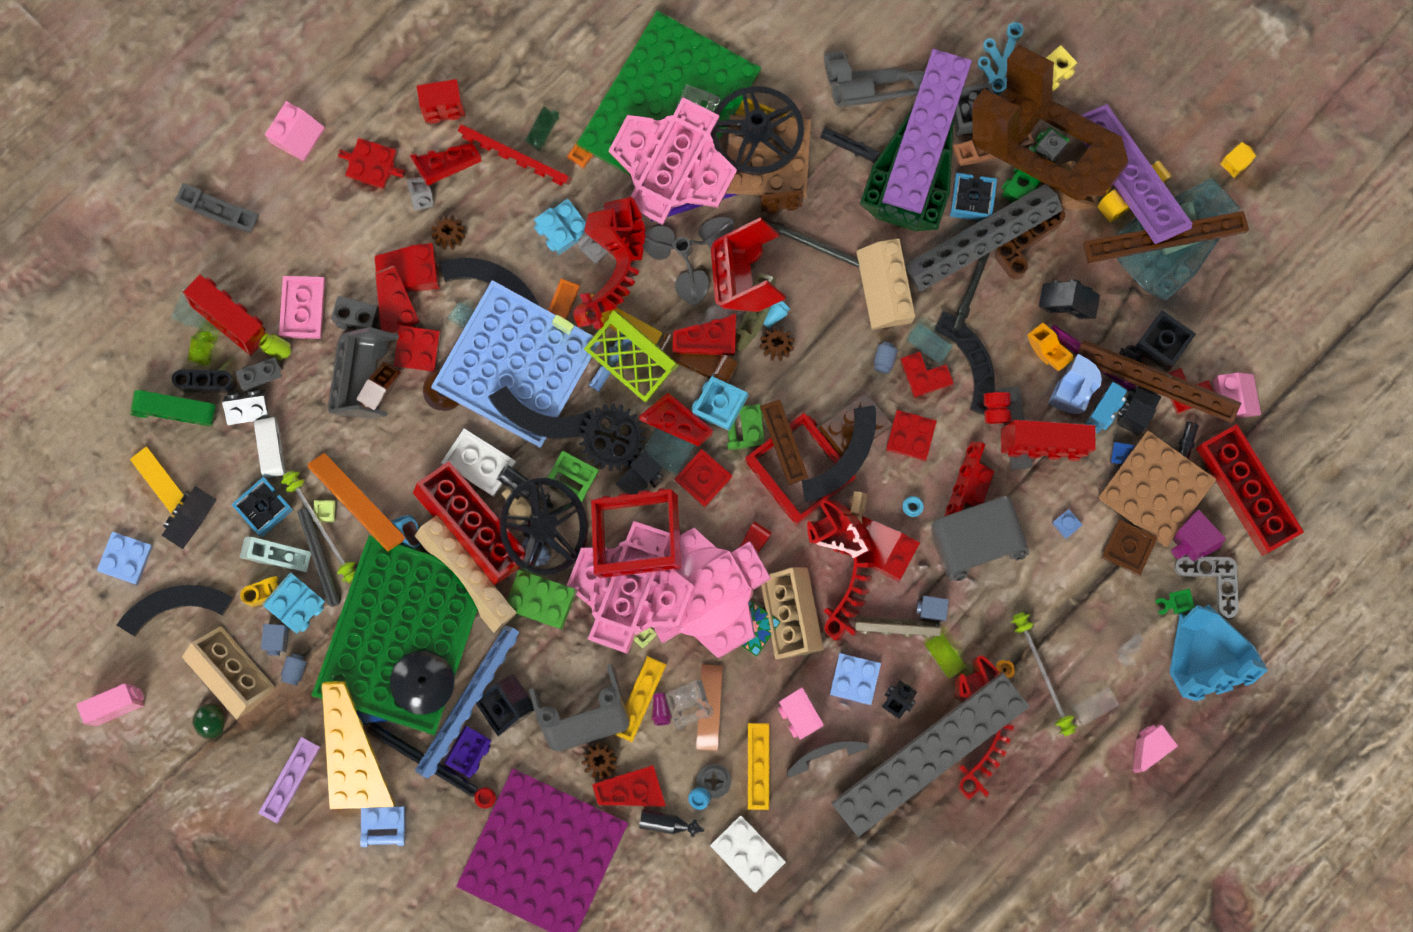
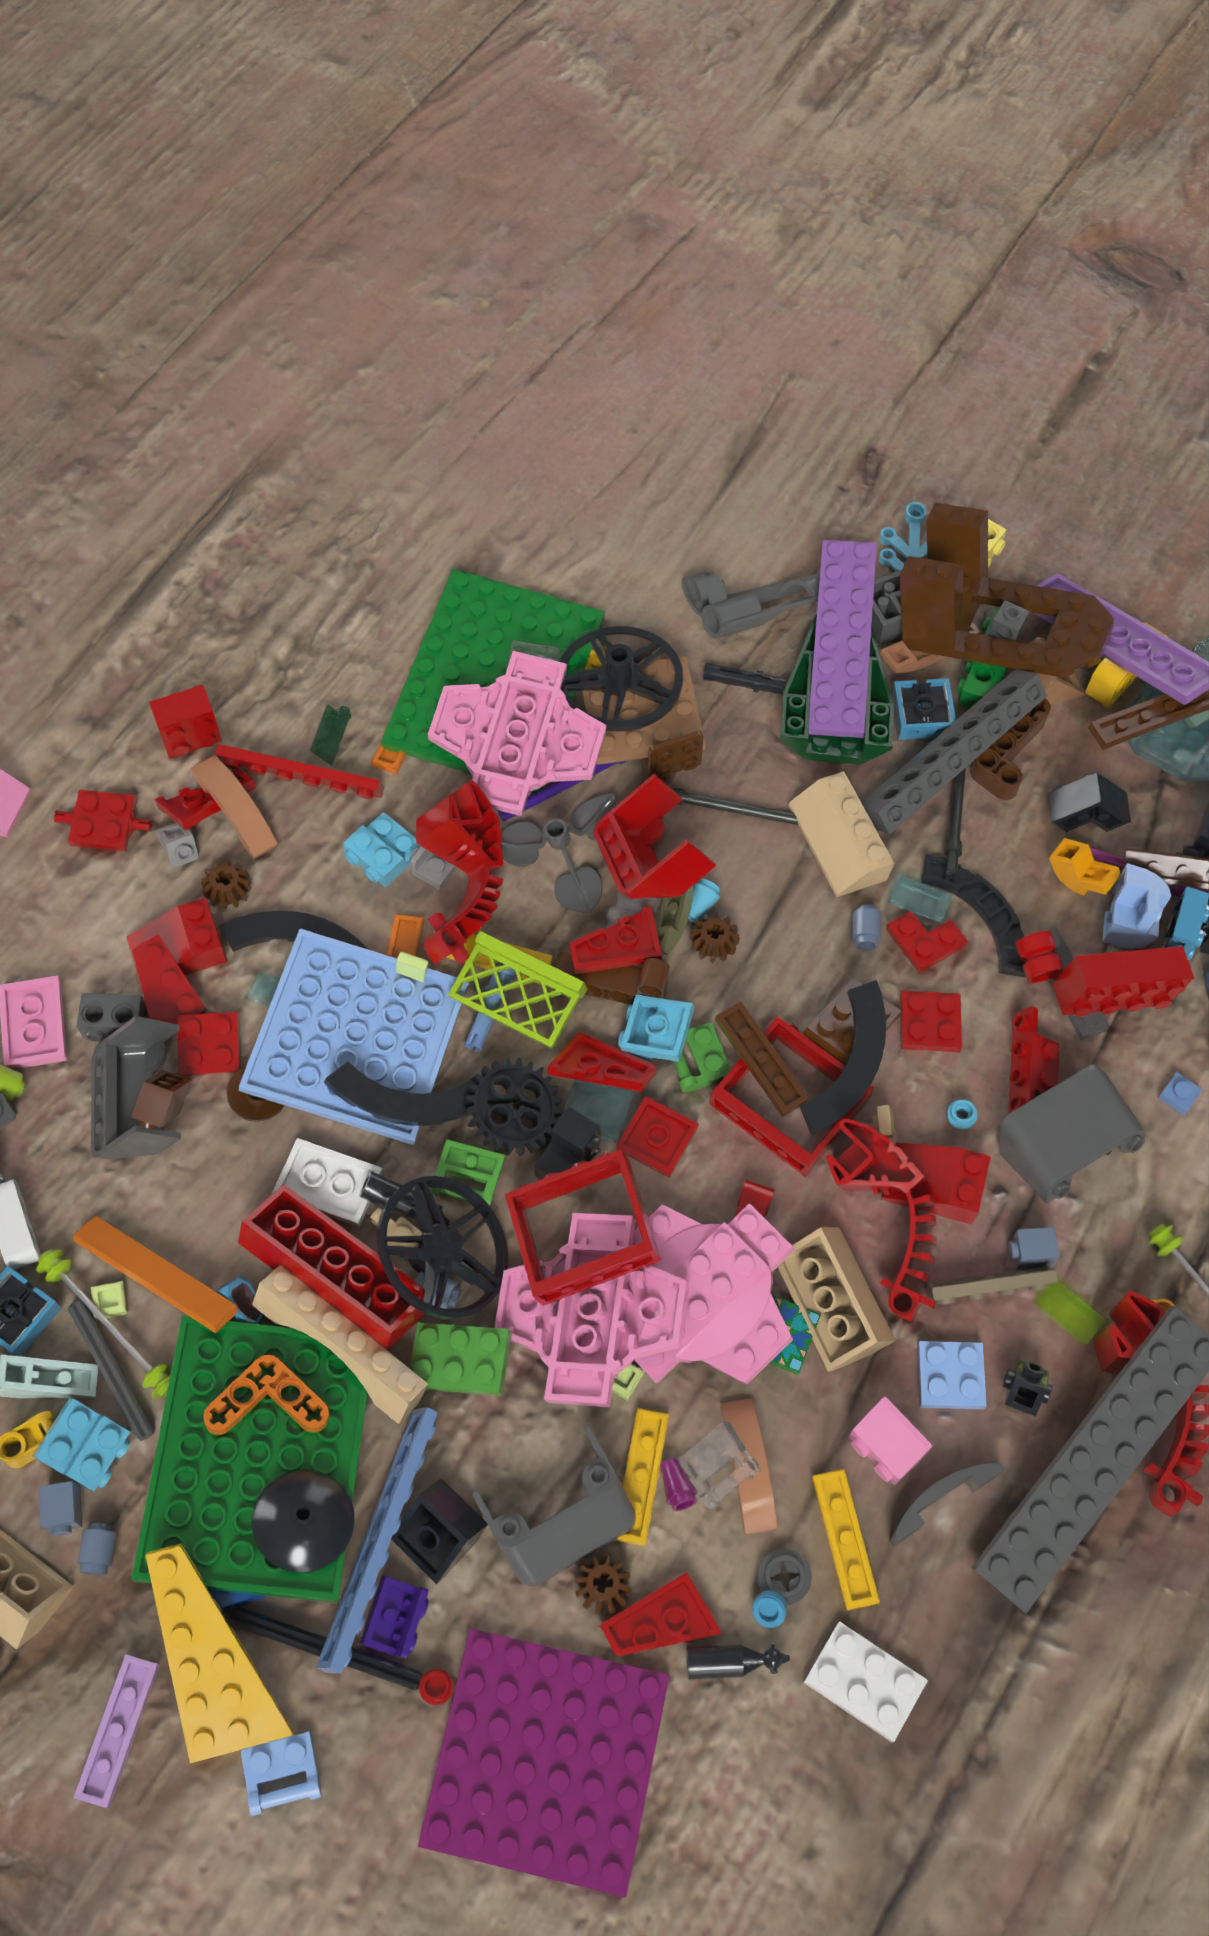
camera: 15 degrees left, 15 degrees down
none -> nougat slope [190,755,278,860]
none -> orange beam [203,1355,329,1435]

